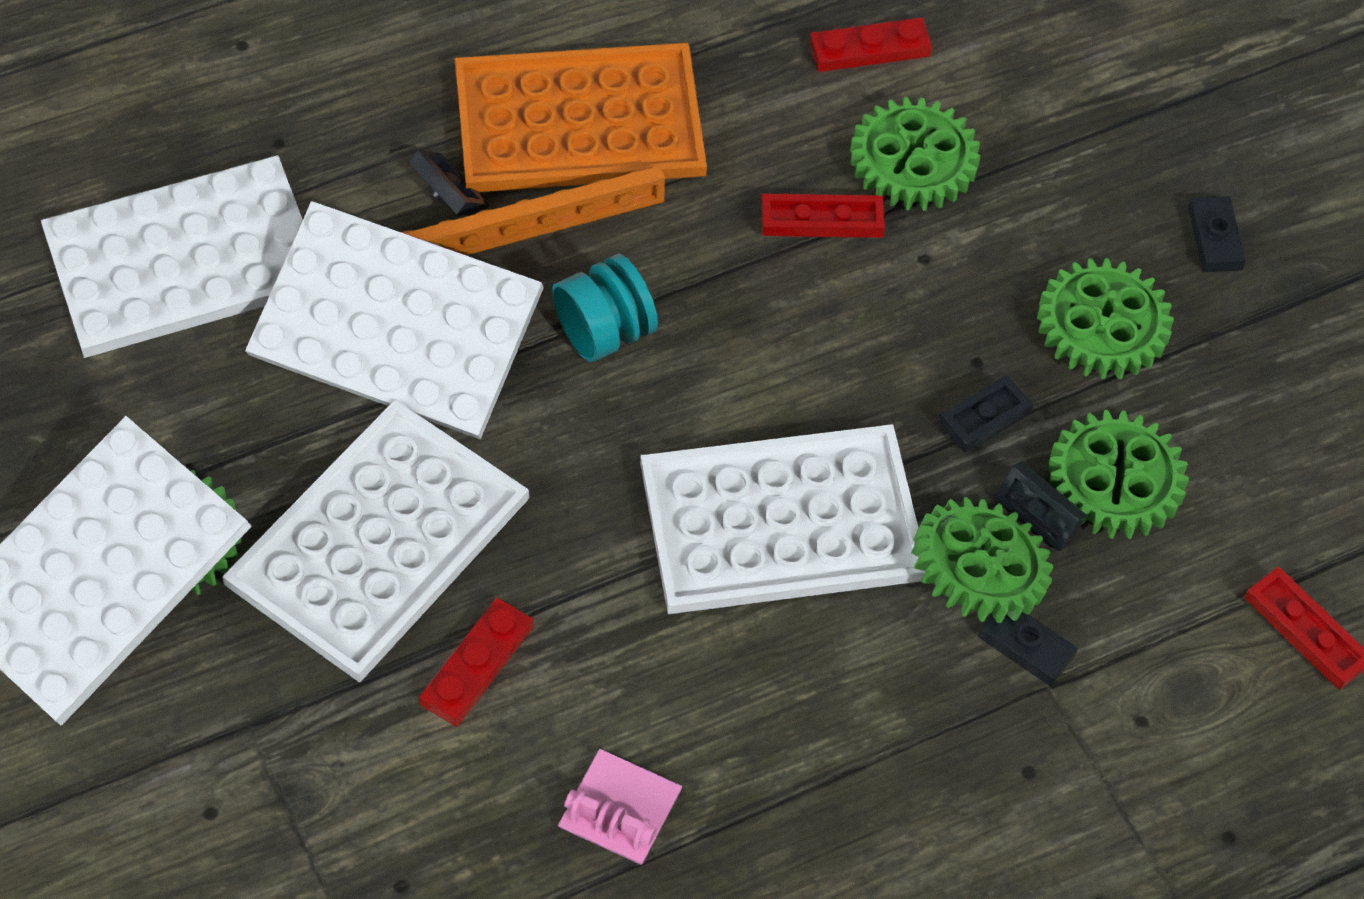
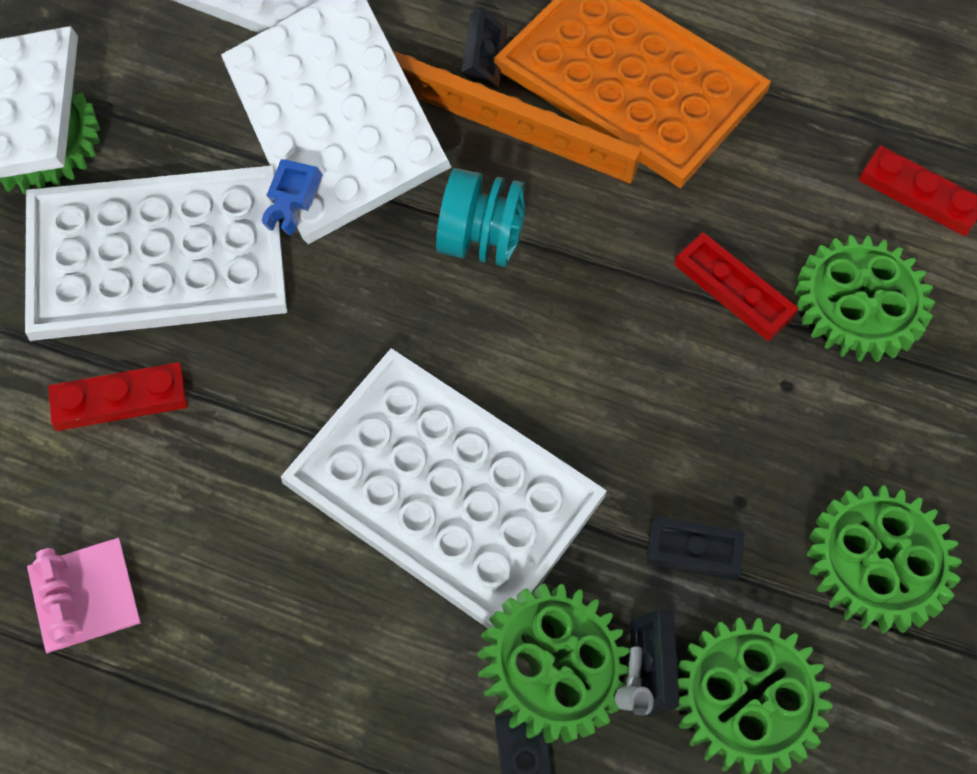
camera: 45 degrees right, 5 degrees up
none -> blue plate [262,159,323,235]
none -> light grey hand [615,647,654,715]

